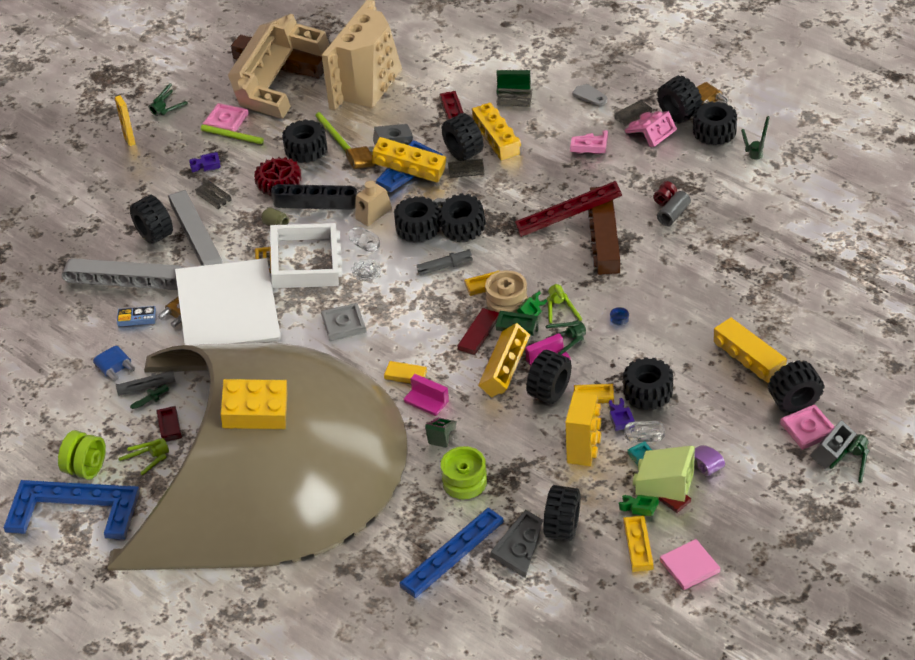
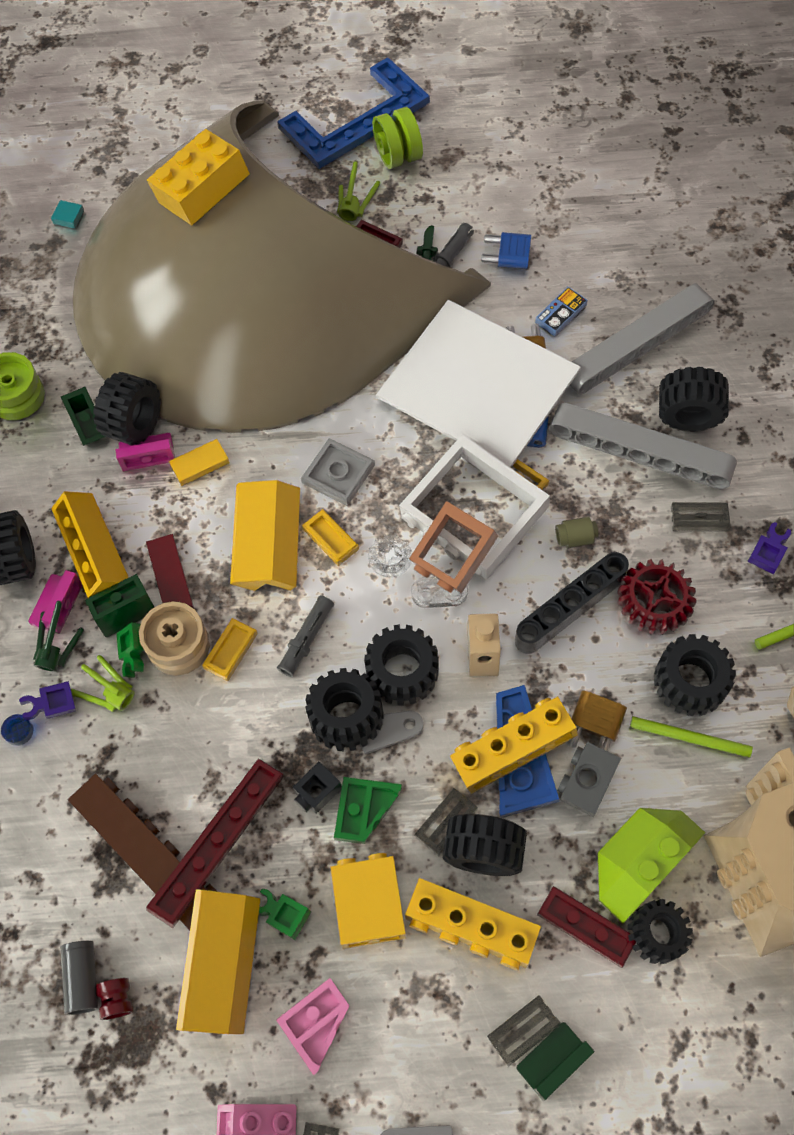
camera: 135 degrees right, 20 degrees up
none -> dark purple plate [19,681,76,720]
none -> teal tile [51,200,84,229]
none -> black tyre [93,372,161,445]
none -> yellow slope [176,889,261,1034]
none -> yellow slope [230,480,300,591]
none -> green plate [259,889,312,940]
none -> black brick [293,761,342,814]
none -> yellow tile [302,509,359,566]
none -> yellow panel [330,853,406,949]
none -> green wing [334,777,402,844]
none -> nougat window [409,501,498,593]
none -> lime wedge [597,808,706,924]
none -> black tyre [627,899,693,964]

